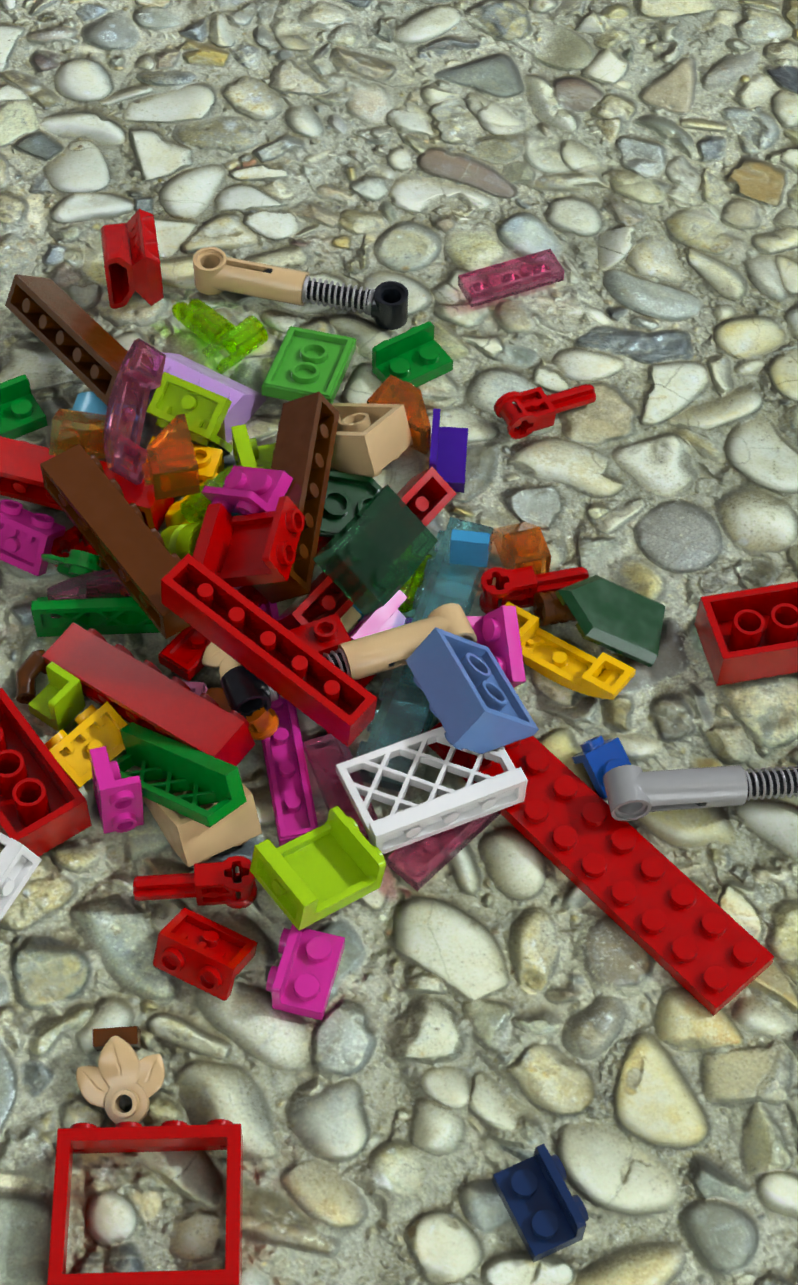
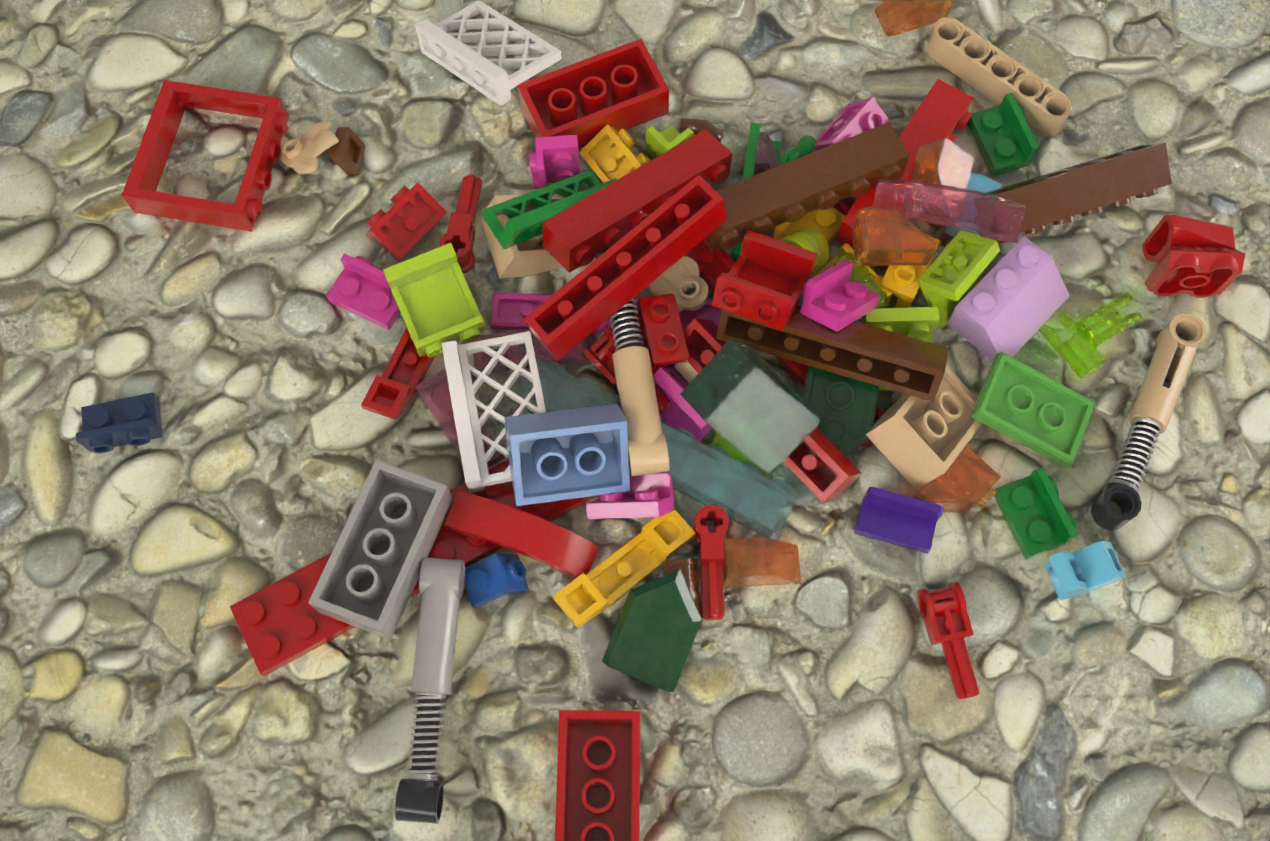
camera: 105 degrees right, 15 degrees up
dark azure tile [449,529,490,567] -> none
clear pink plate [458,249,564,308] -> none
none -> light grey brick [308,460,453,640]
none -> red slope [361,328,435,420]
none -> red slope [443,491,599,579]
none -> medium azure brick [1044,541,1127,600]

